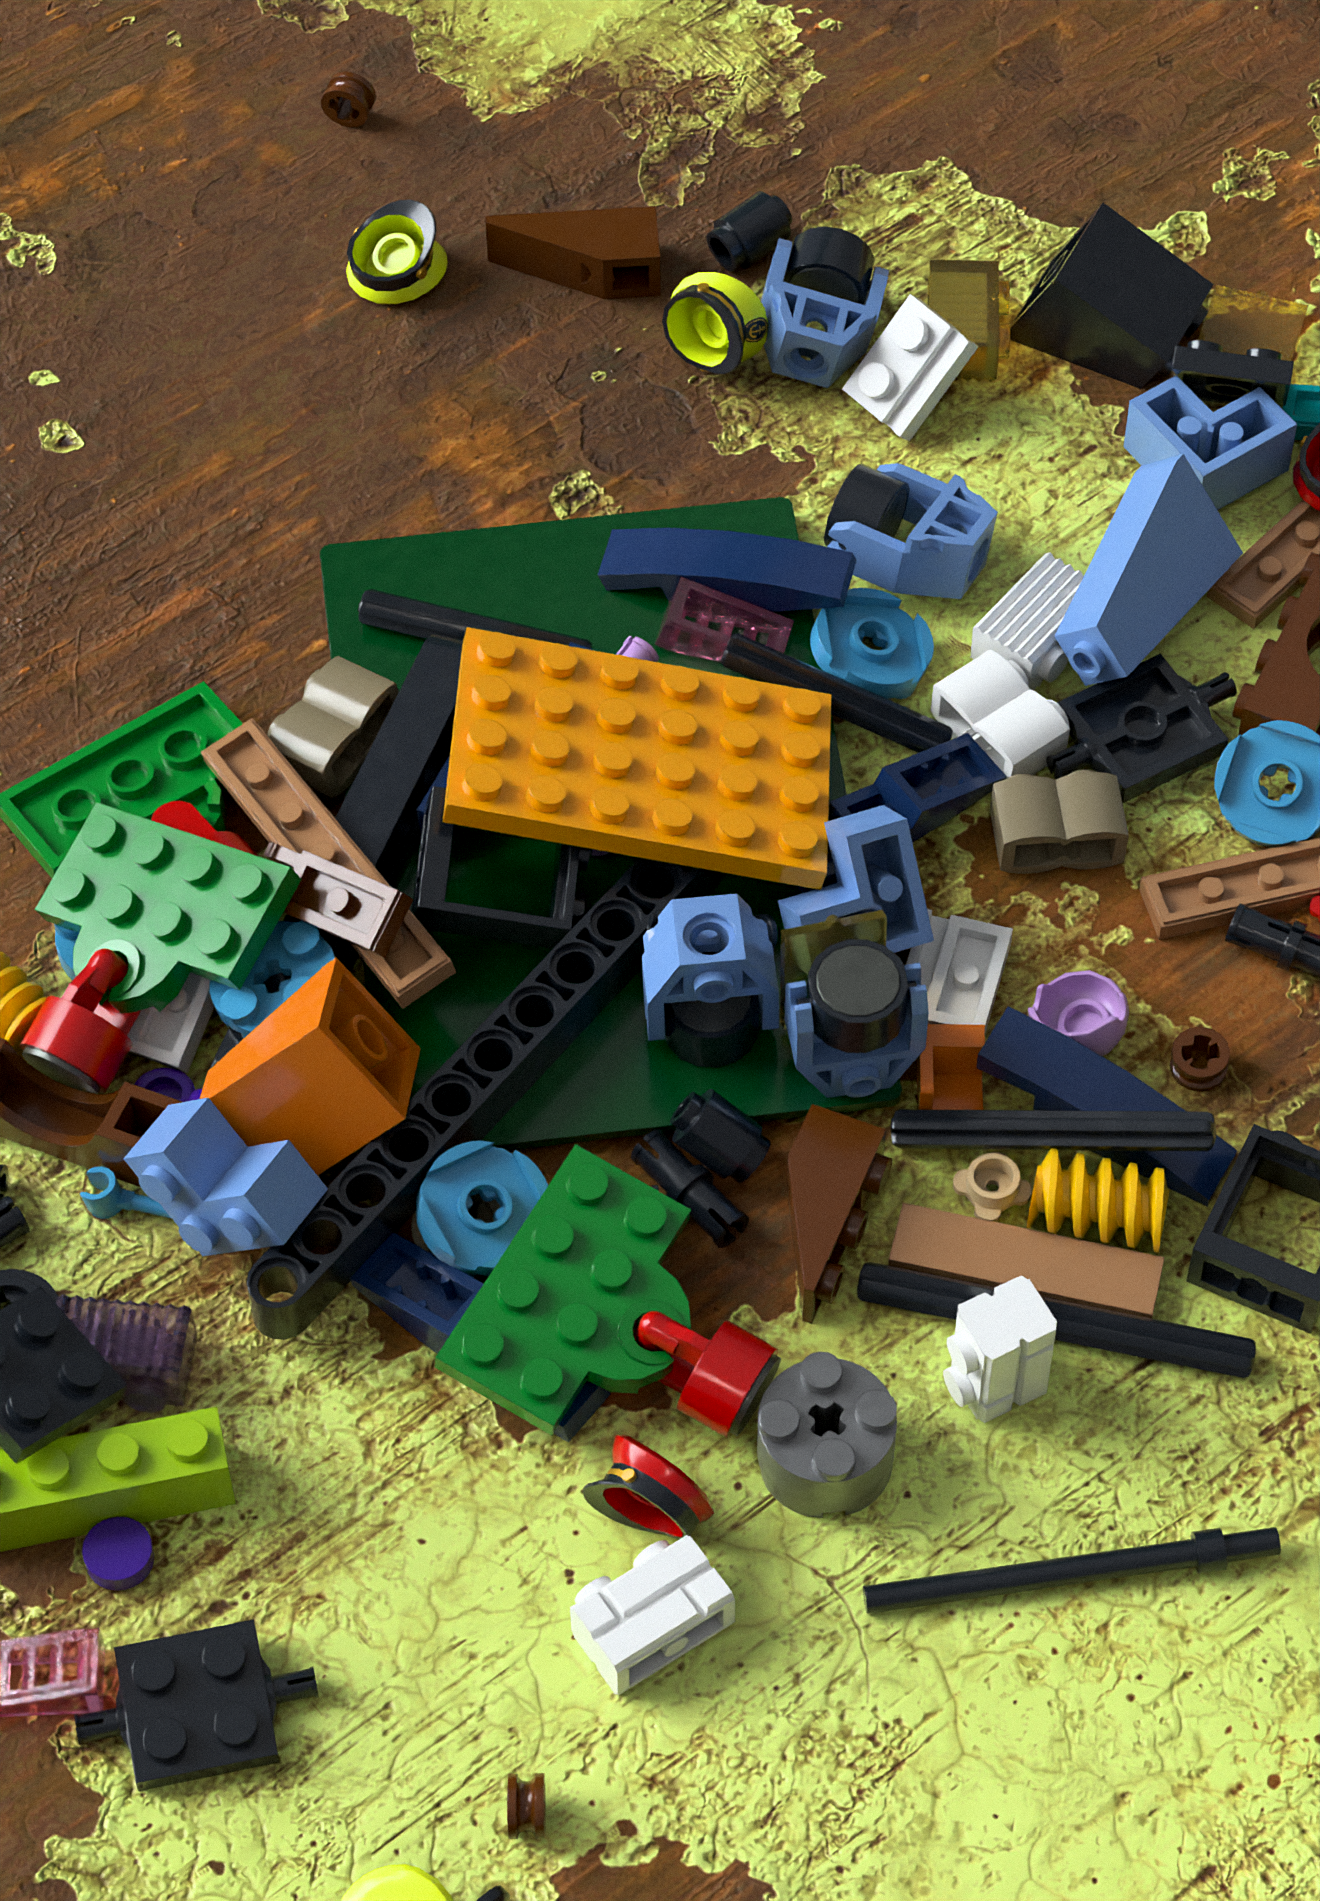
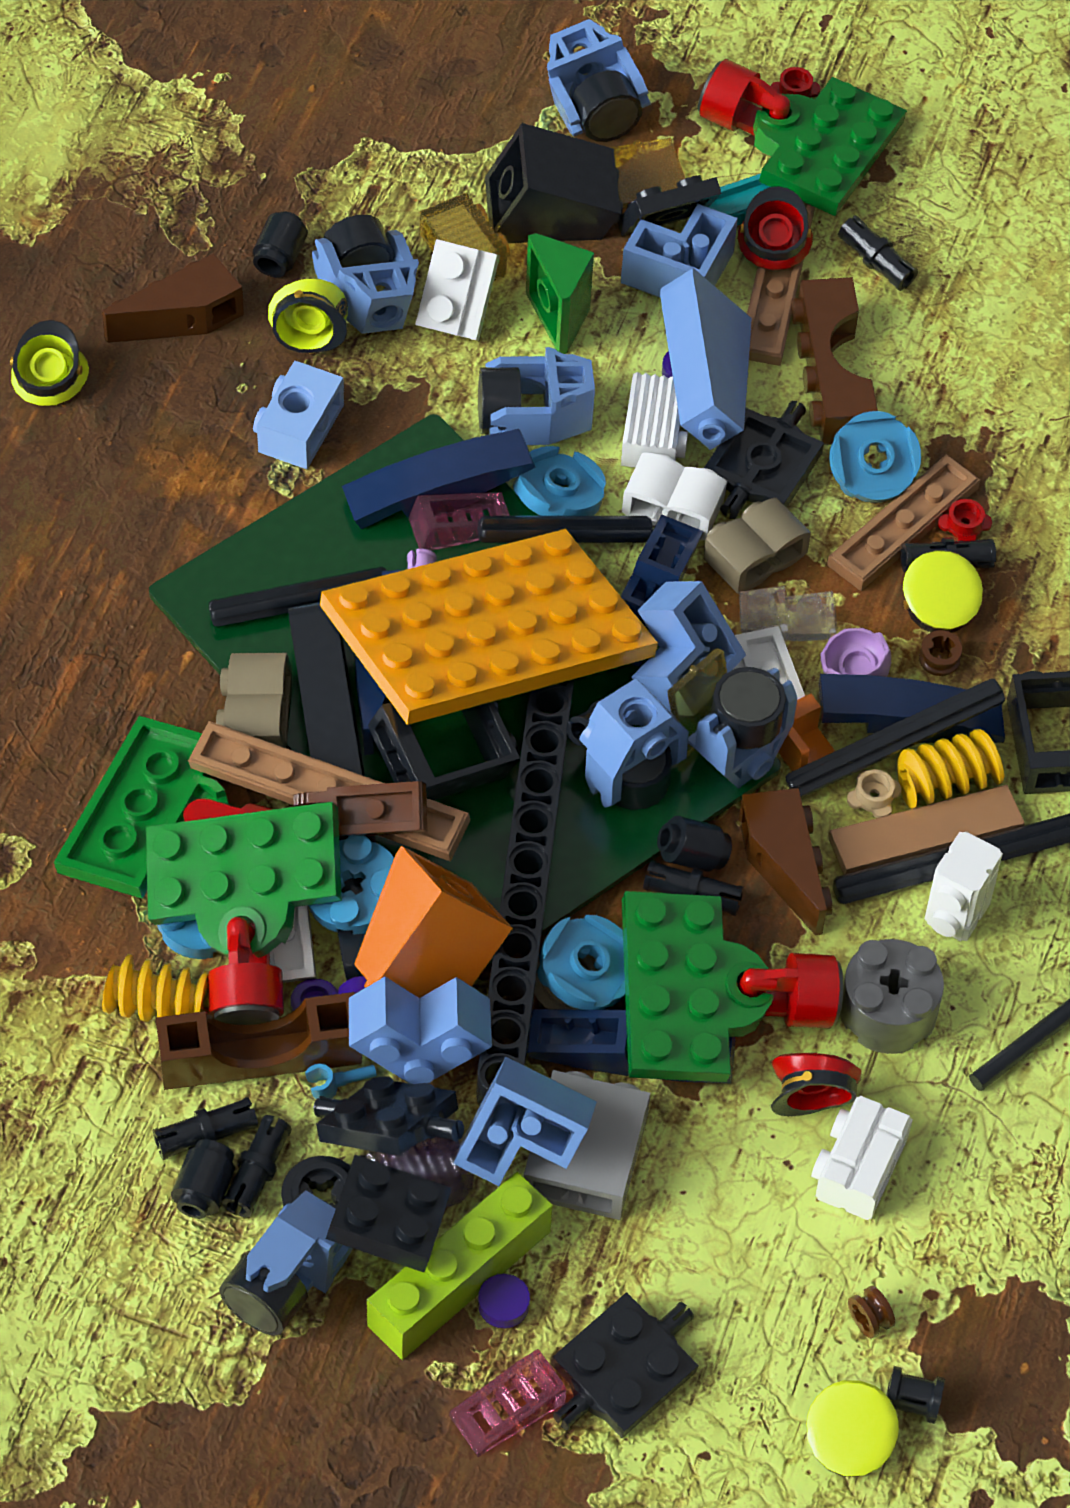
camera: 35 degrees left, 0 degrees up
none -> light blue brick [253,361,344,469]
none -> black plate [313,1076,464,1156]
none -> medium blue brick [453,1057,597,1186]
none -> light grey brick [524,1070,650,1220]
none -> green slope [526,233,594,354]
none -> piece [547,19,651,142]
none -> clear slope [739,586,837,641]
none -> neon yellow piece [903,550,983,633]

